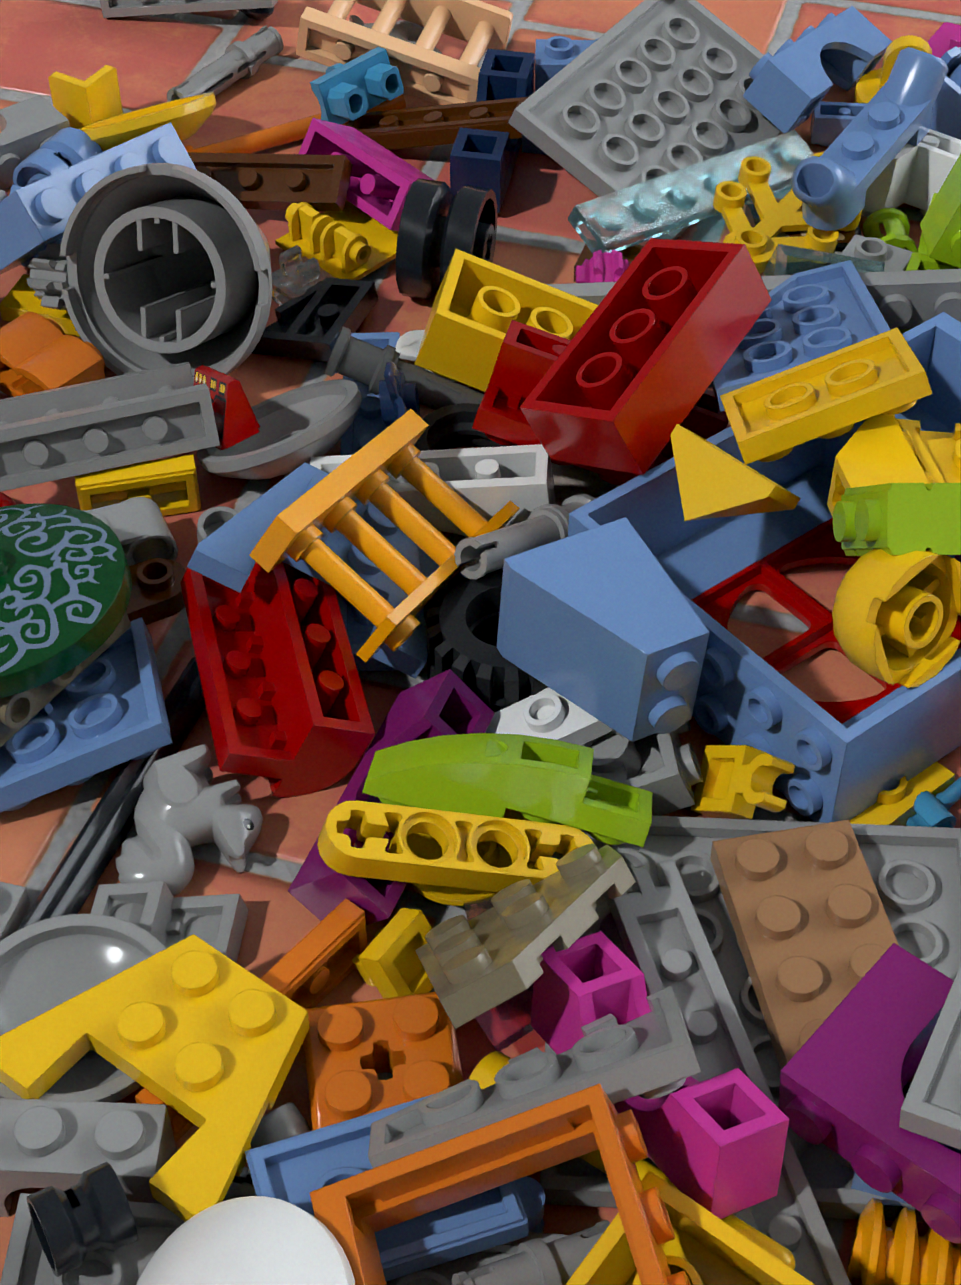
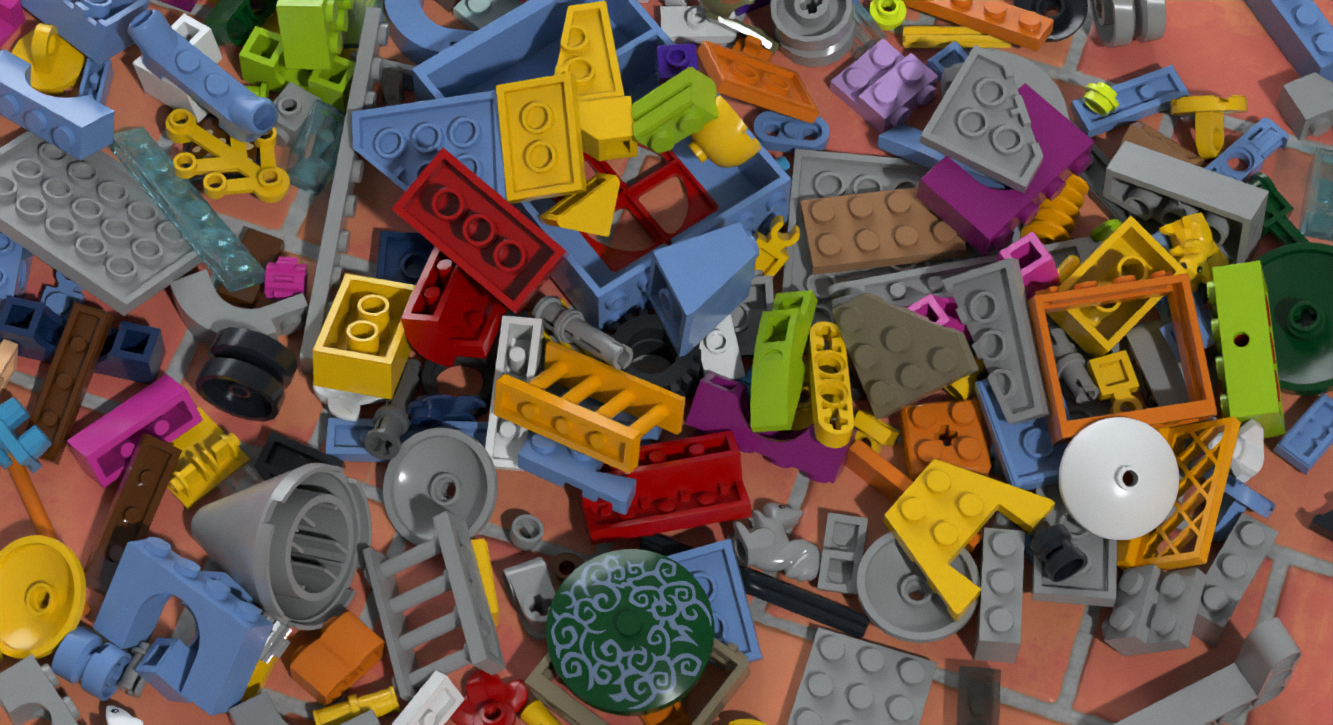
camera: 90 degrees left, 15 degrees up
red slope [193,365,260,450] -> none
none -> light grey arch [170,269,309,347]

